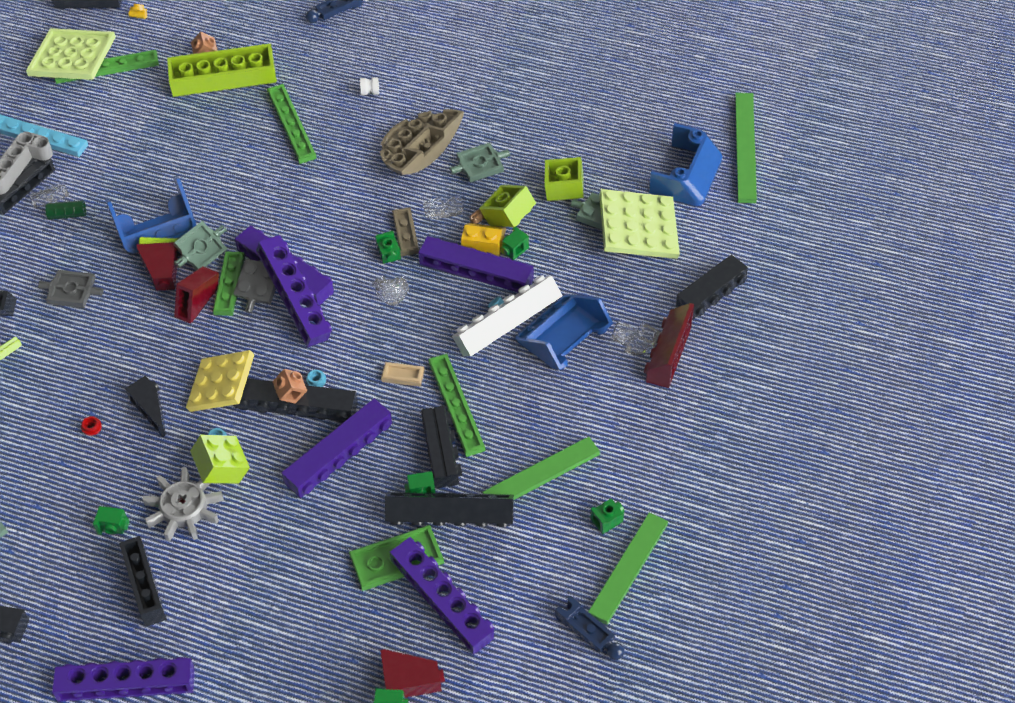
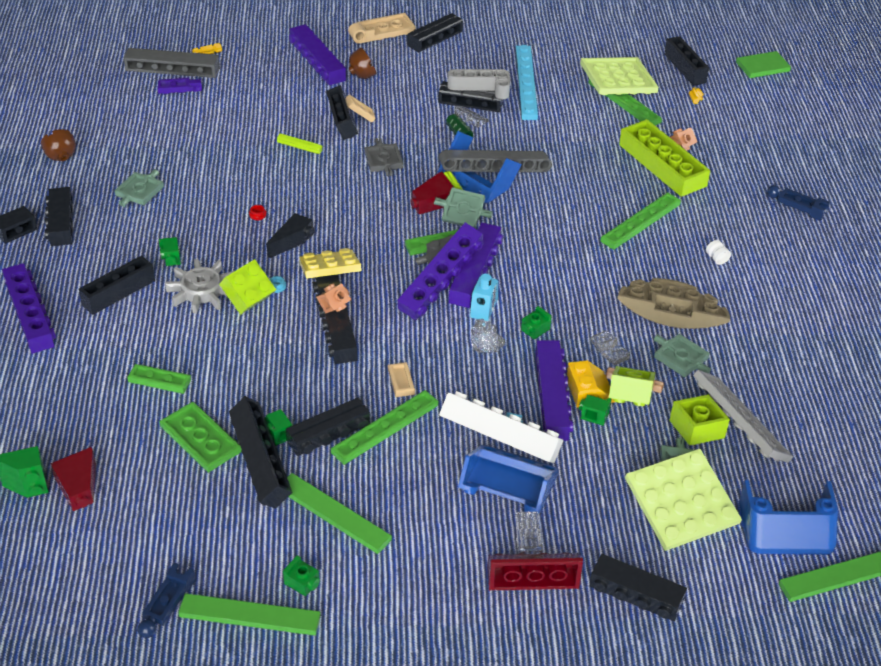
camera: 65 degrees right, 10 degrees down
dark red slope [174,266,219,324] -> none
dark purple brick [281,398,392,498] -> none
medium azure plate [306,370,326,387] -> none
dark purple brick [390,537,494,655] -> none
dark tan tile [392,208,419,256] -> none
none -> bright green tile [127,364,191,394]
none -> dark grey beam [438,150,552,172]
none -> medium azure torso [470,274,498,321]
none -> light grey plate [693,370,793,463]

